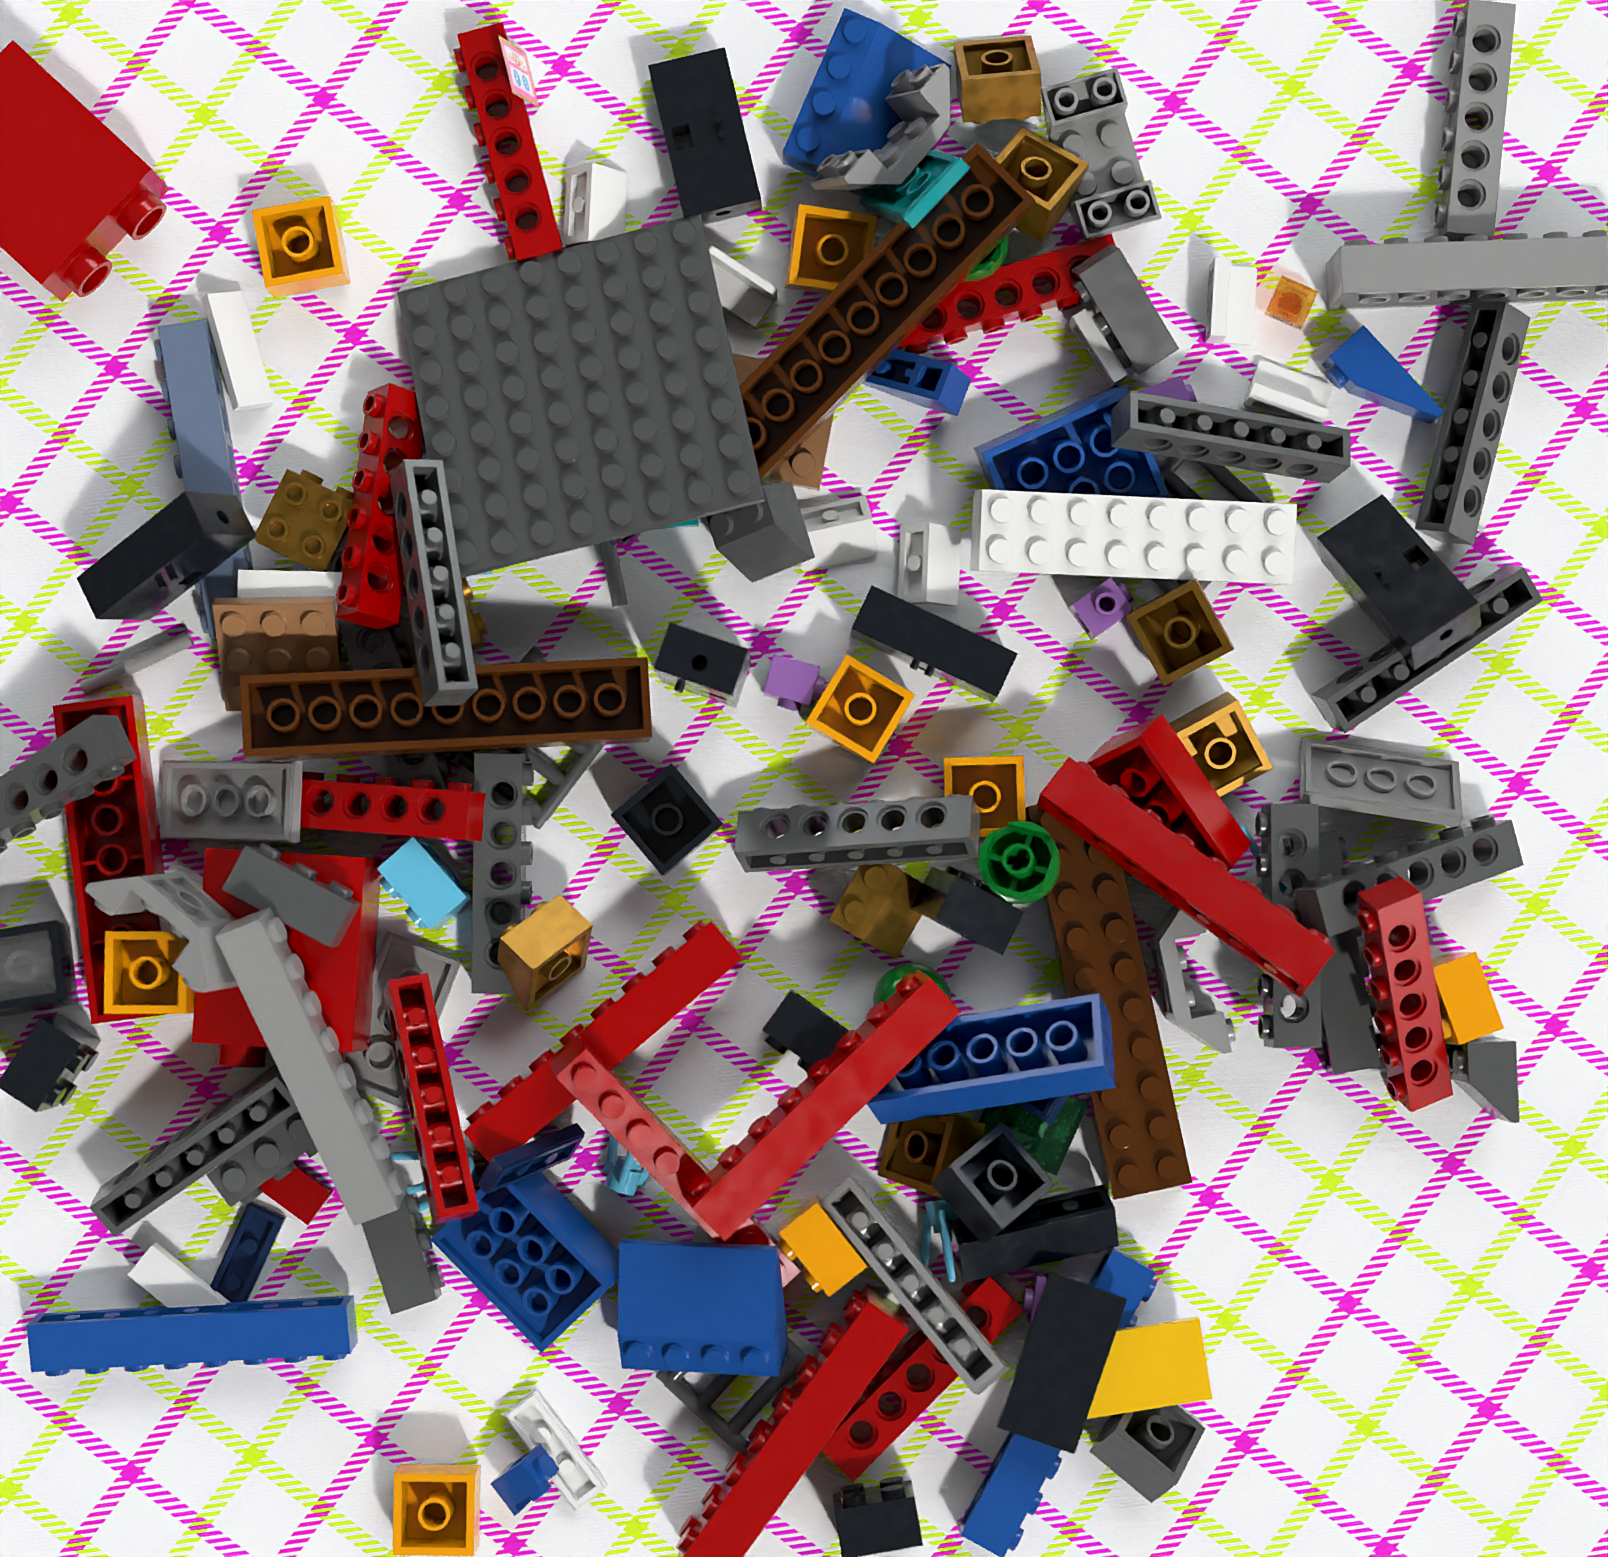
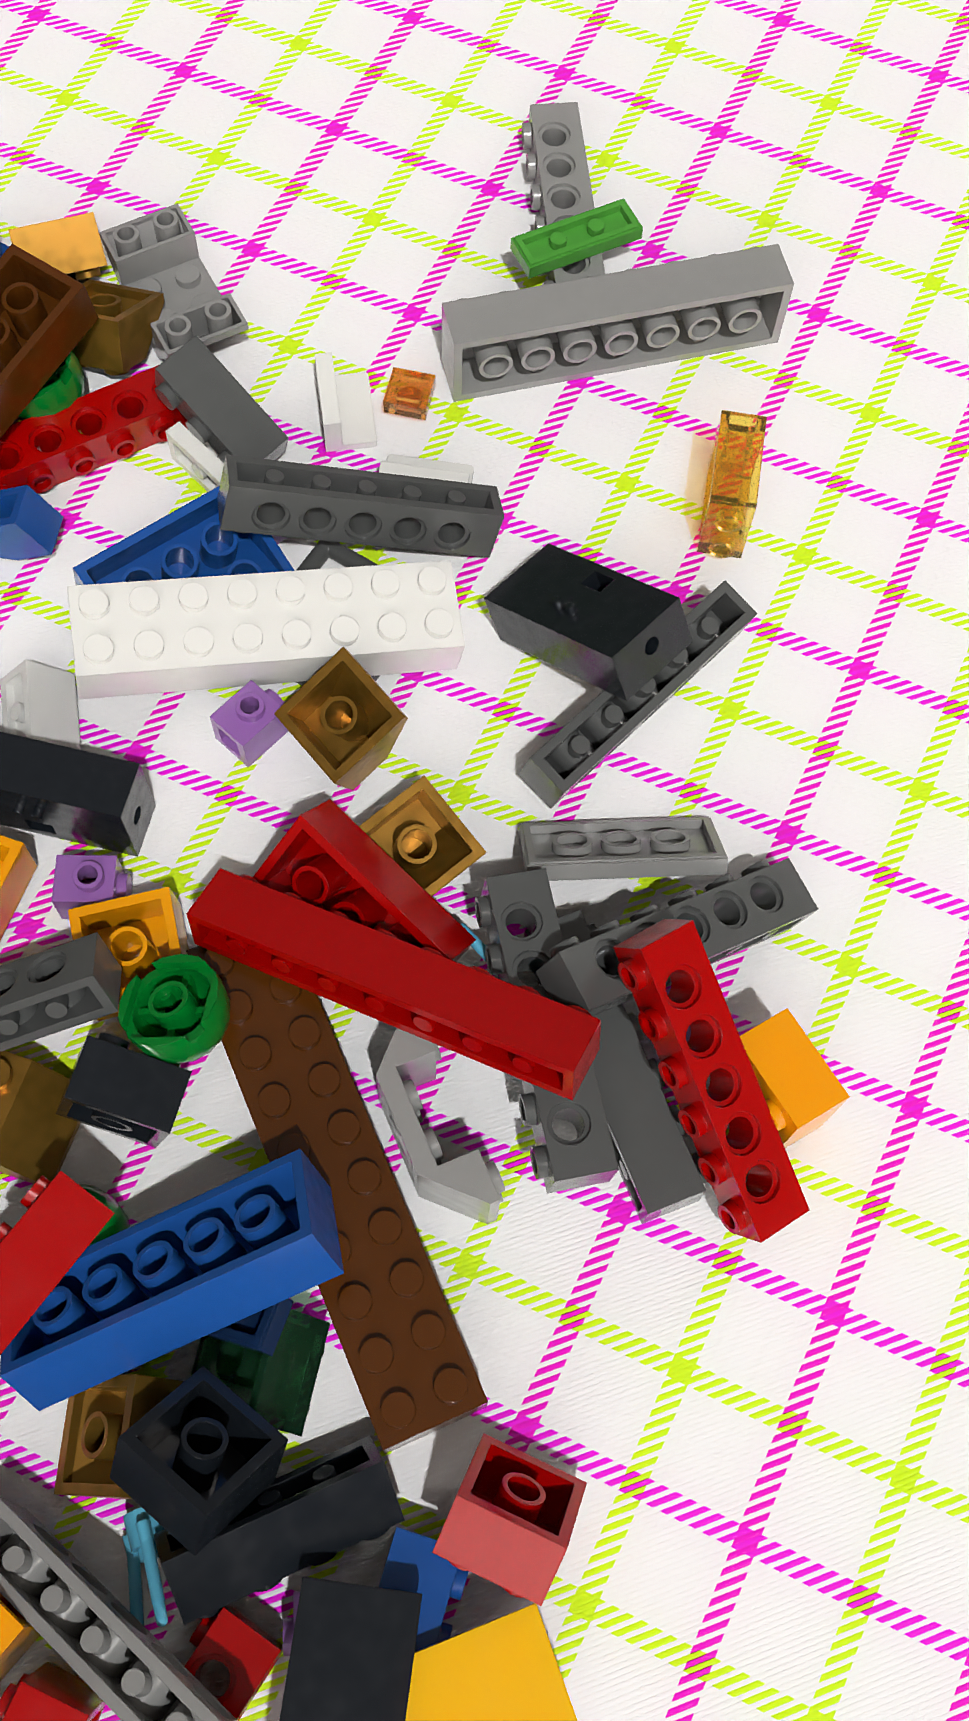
camera: 15 degrees left, 20 degrees down
blue slope [1322,325,1444,424] -> none
dark grey brick [1415,301,1530,545] -> none
dark grey slope [1446,1038,1520,1123] -> none
none -> medium lavender brick [51,855,132,919]
none -> red brick [432,1433,587,1606]
none -> bright green tile [510,198,643,279]
none -> clear yellow window [697,410,767,558]

